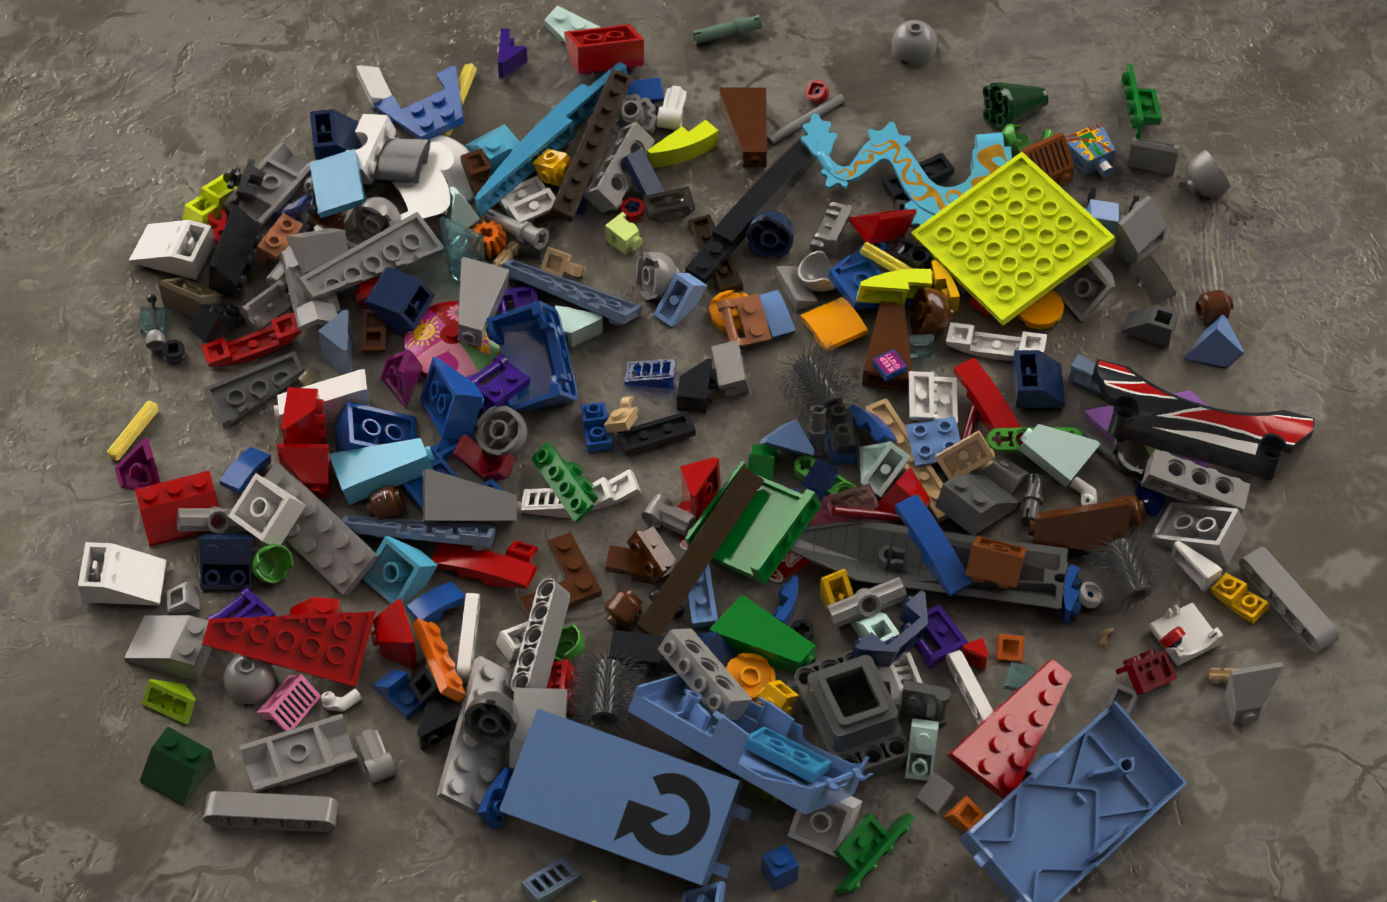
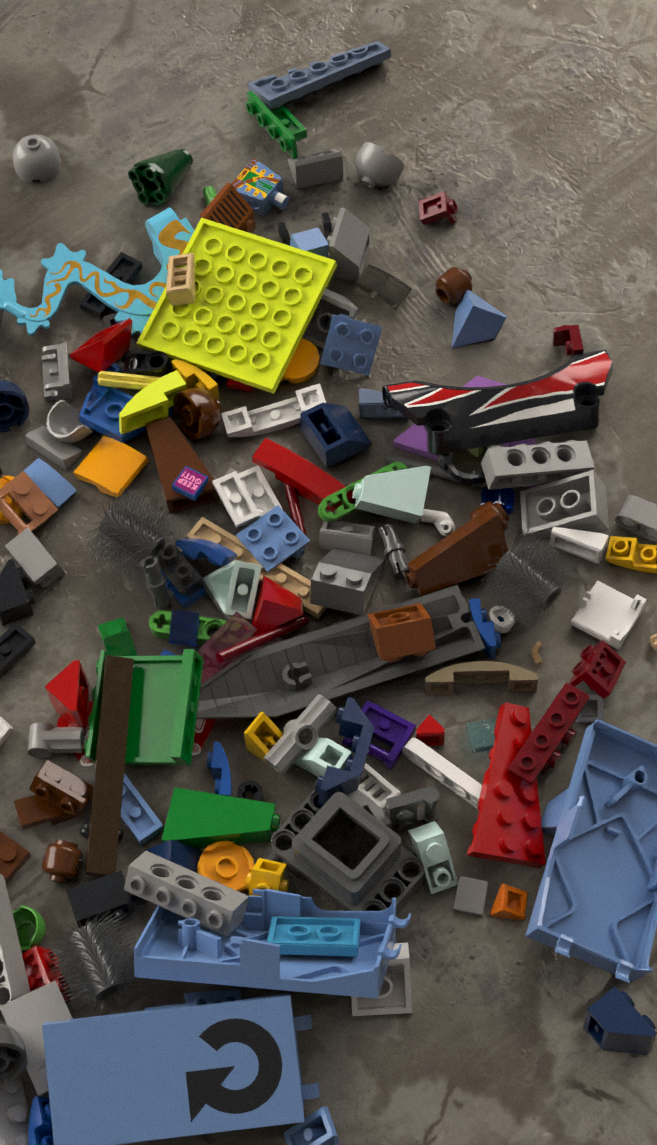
camera: 25 degrees left, 5 degrees up
medium blue slope [760,420,815,456] -> none
blue brick [761,844,799,892] -> none
green bracket [833,813,915,895] -> none
blue slope [895,494,972,597] -> none
clear light blue tile [908,334,934,358] -> none
tan bracket [935,431,995,480] -> none
orange slope [996,634,1025,662] -> none
bright green hair [1002,123,1031,158] -> none
dark grey slope [1122,305,1179,347] -> none
red tile [1160,626,1186,649] -> none
none -> tan slope [166,253,195,306]
none -> sand blue wing [247,41,391,109]
none -> medium blue hinge [320,314,382,376]
none -> dark red bracket [418,191,458,225]
none -> dark tan slope [425,661,538,695]
none -> dark red bracket [508,683,589,784]
none -> dark red bracket [552,324,584,357]

